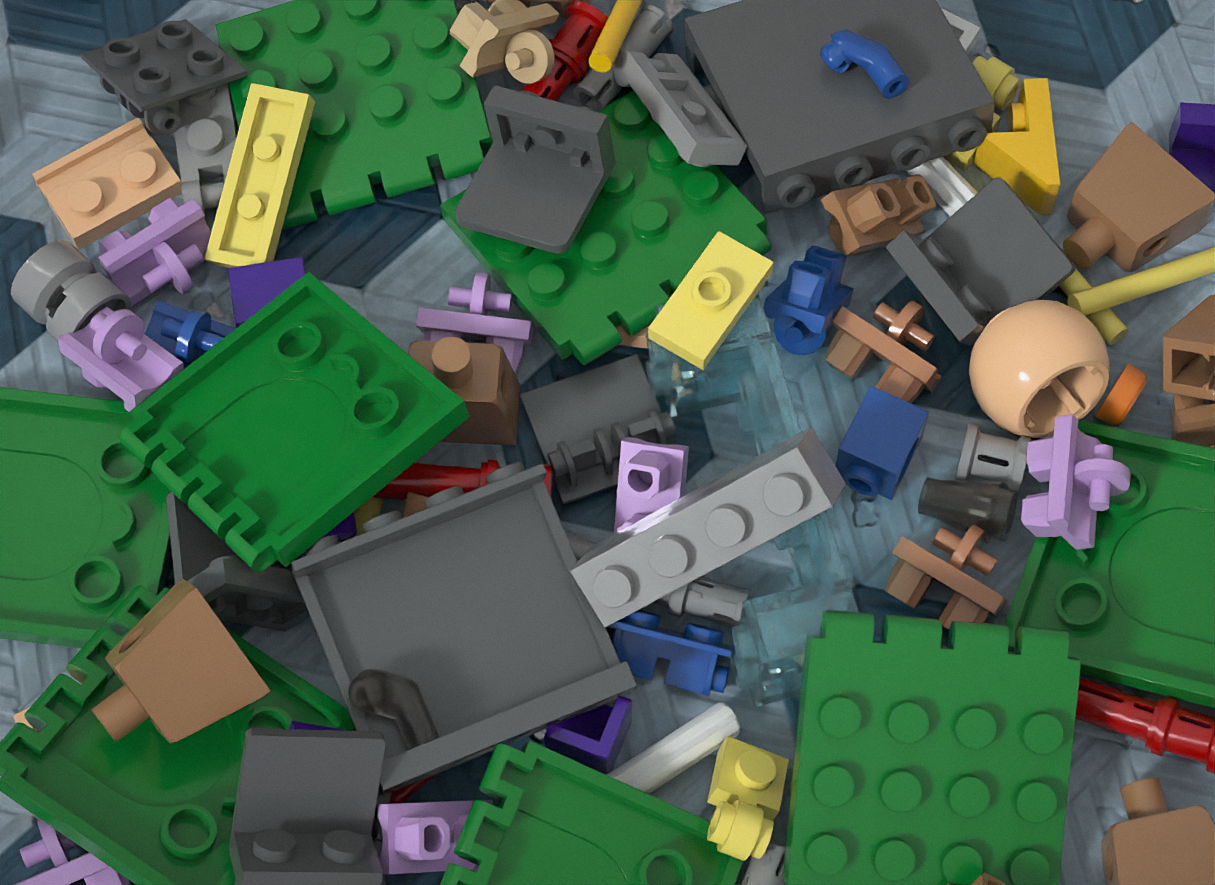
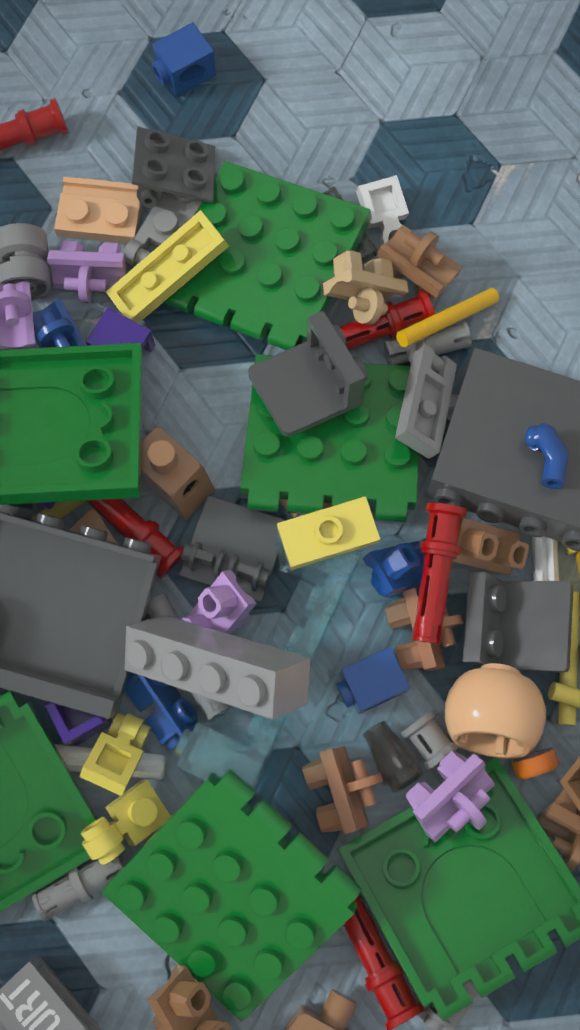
camera: 40 degrees right, 10 degrees up
lavender hips [416,272,536,377] -> none
none -> light yellow plate [79,712,151,796]
none -> red pin [411,503,467,645]

